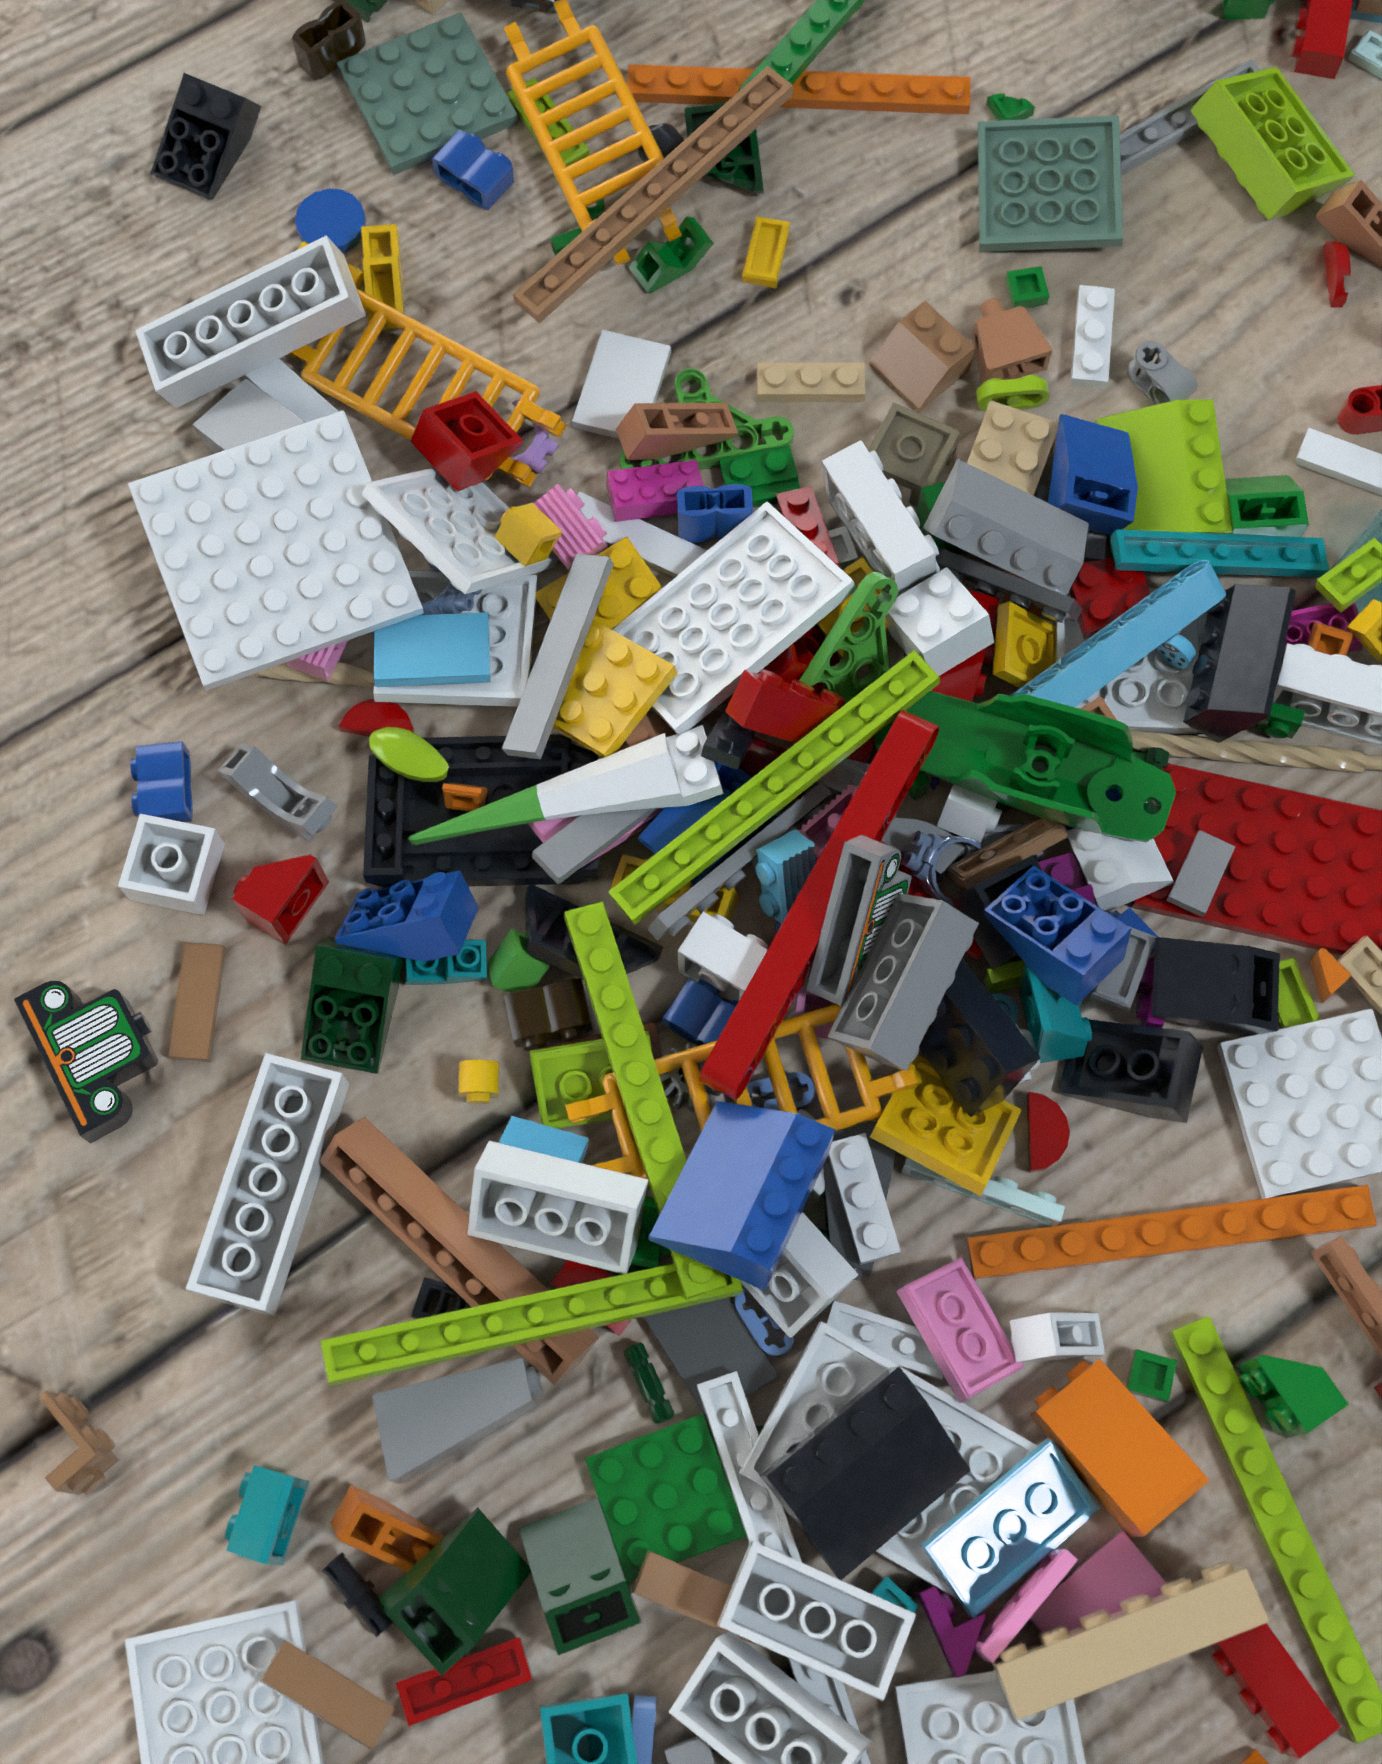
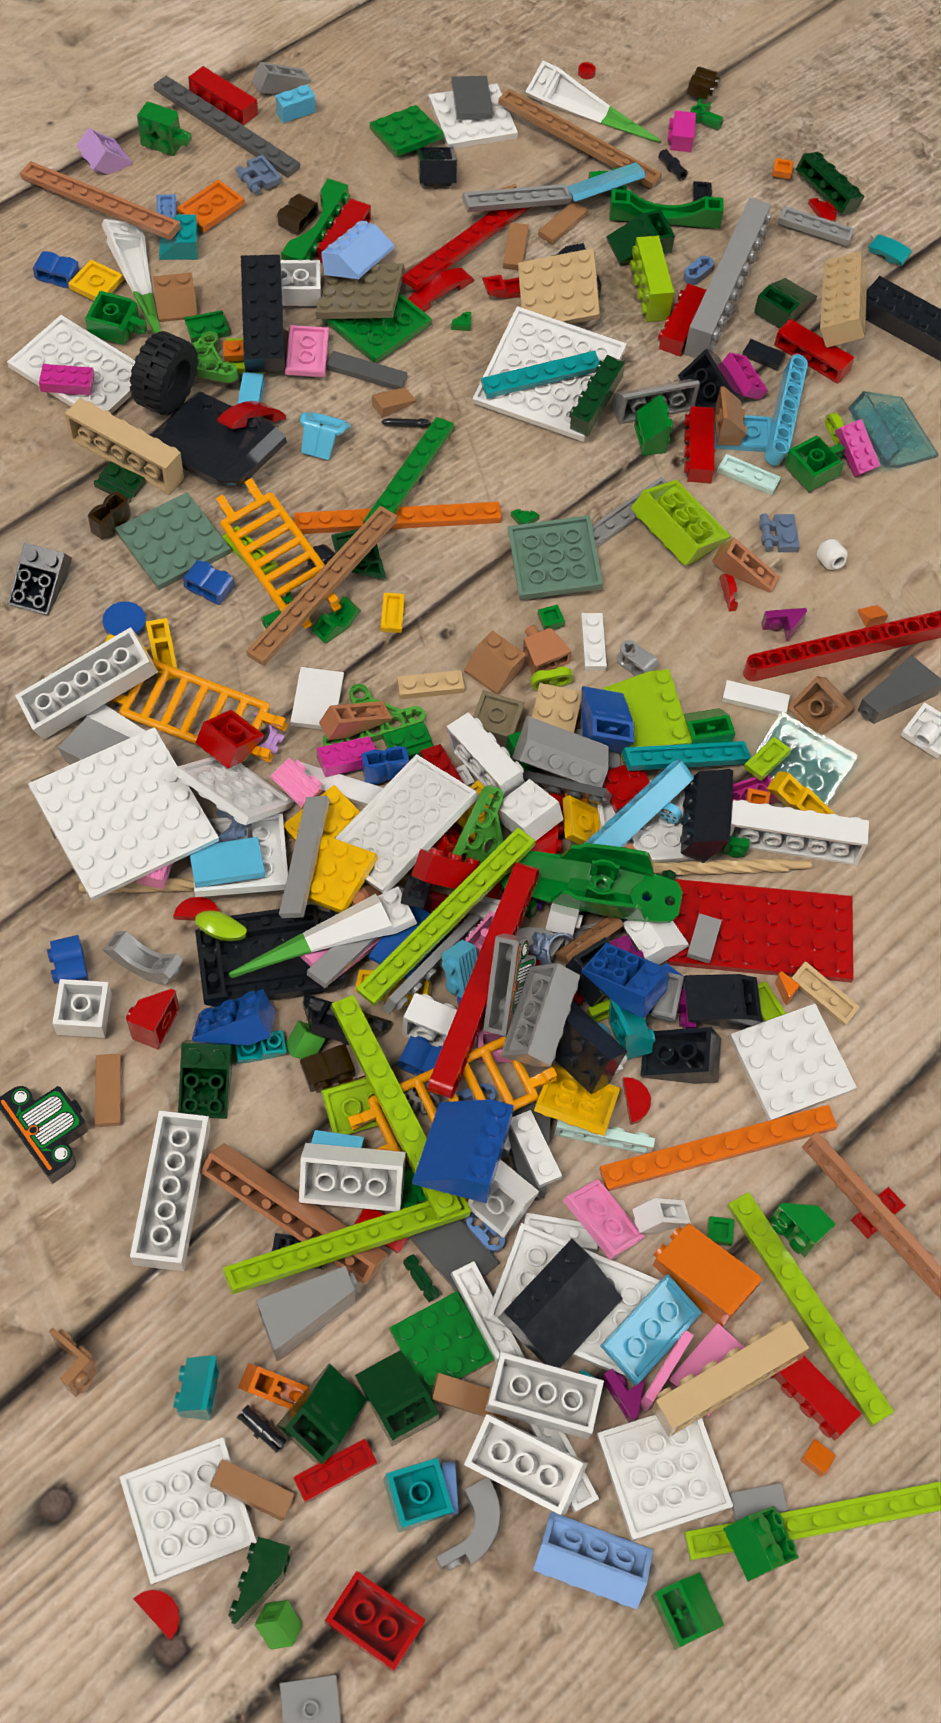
camera: 15 degrees left, 10 degrees down
orange slope [442,782,488,811] -> none
yellow plate [458,1060,500,1104] -> none
yellow brick [494,503,563,566] -> none

